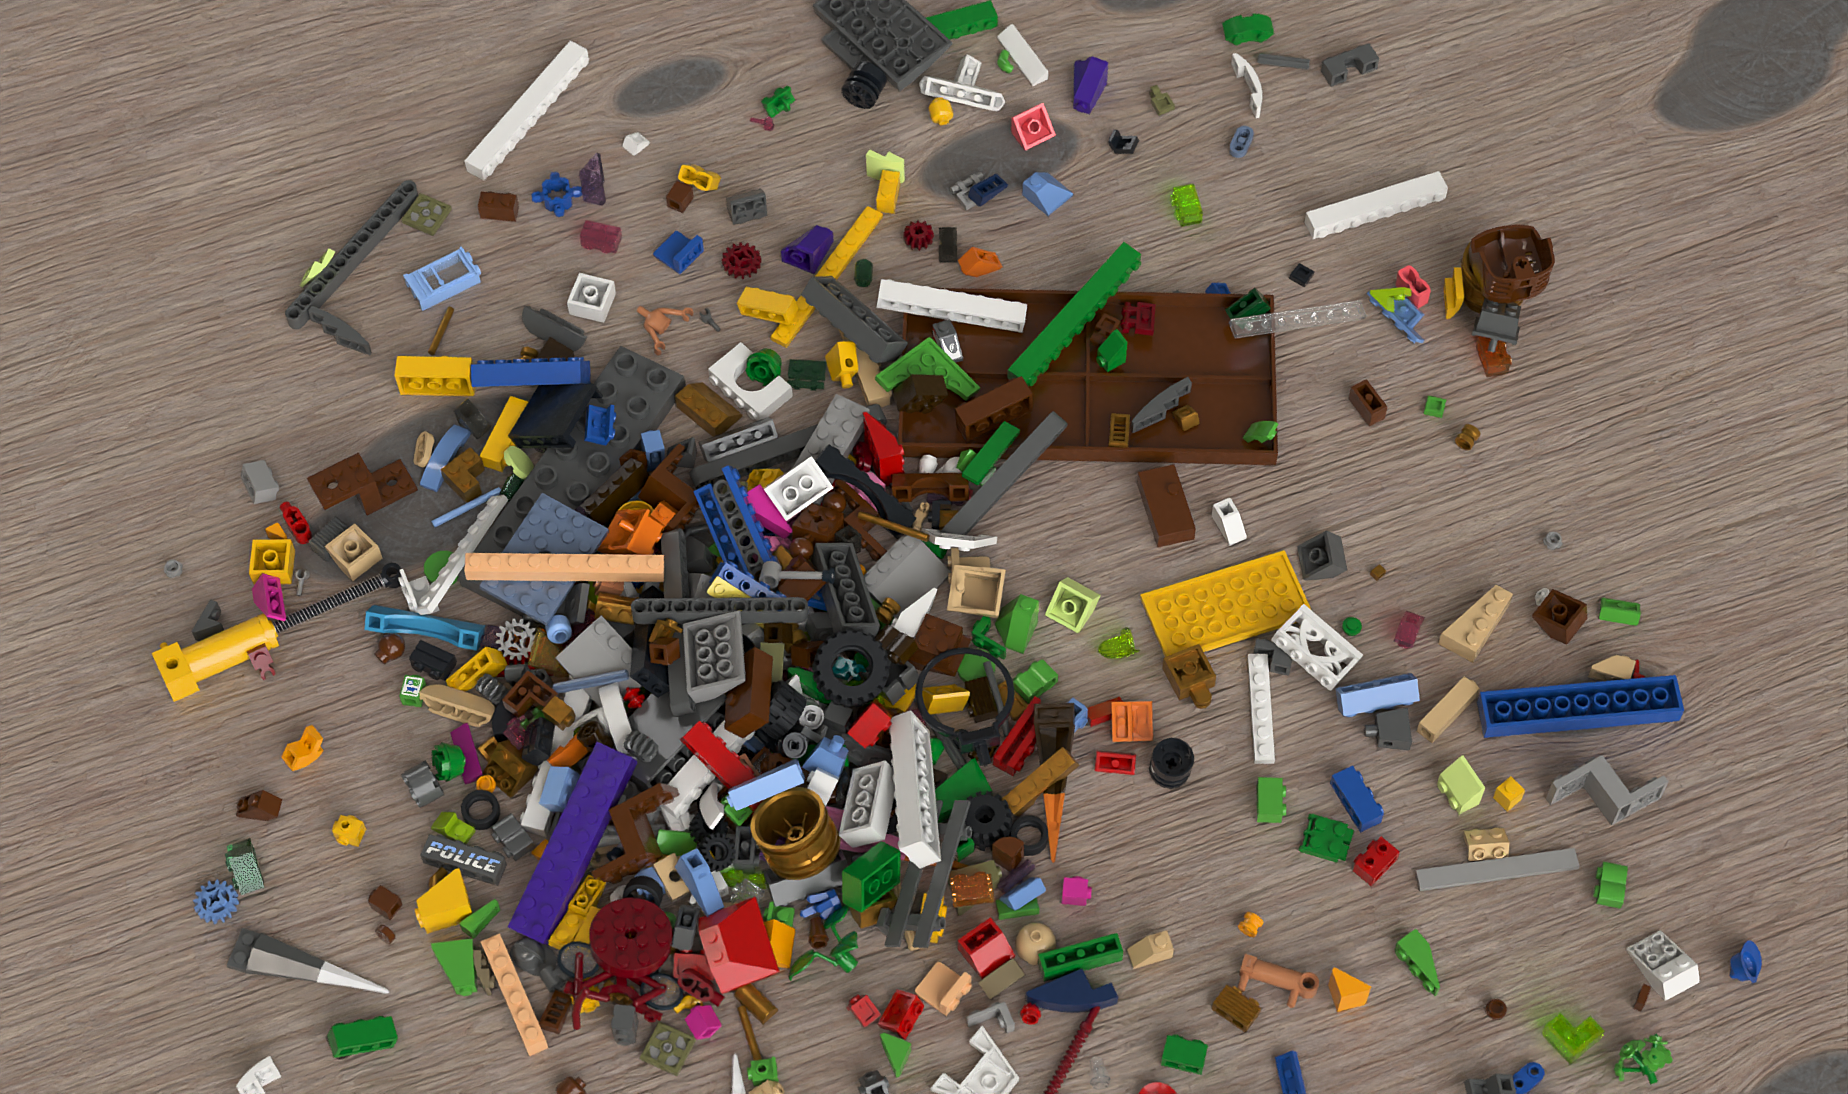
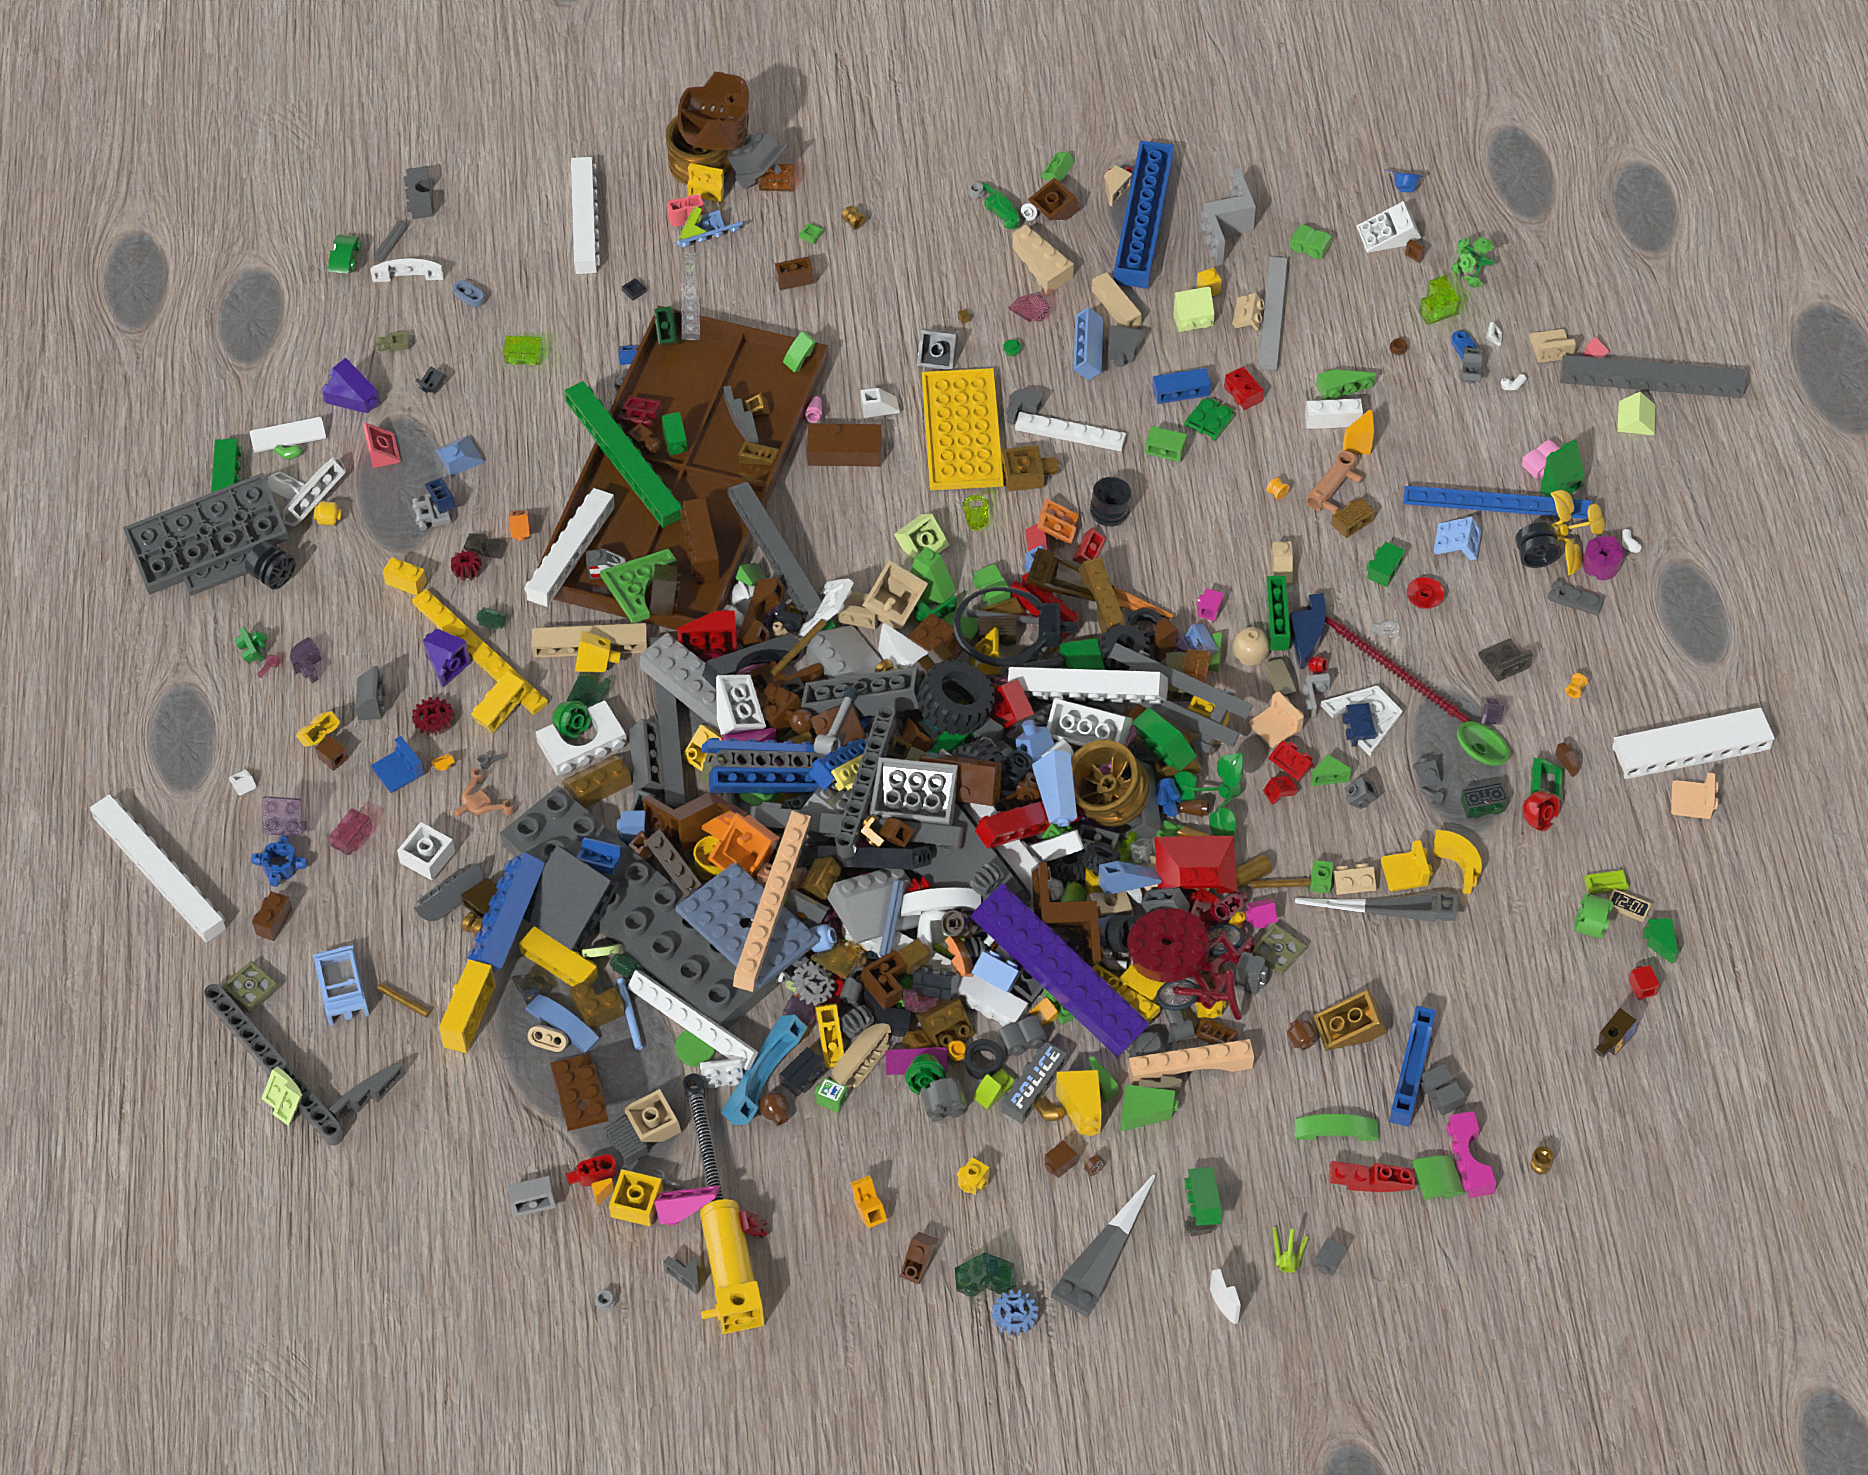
camera: 75 degrees left, 5 degrees down
dark grey brick [801,276,908,363] -> none
yellowish green slope [866,150,905,183] -> none
red slope [958,917,1015,979] -> none
green tile [962,421,1020,486] -> none
white fence [1271,604,1363,691] -> none
none -> clear purple brick [290,637,322,683]
none -> light orange plate [431,753,455,771]
none -> bright pink cone [804,396,822,423]
none -> green animal [982,183,1020,230]
none -> white brick [1305,398,1363,429]
none -> dark blue bracket [1342,703,1376,747]

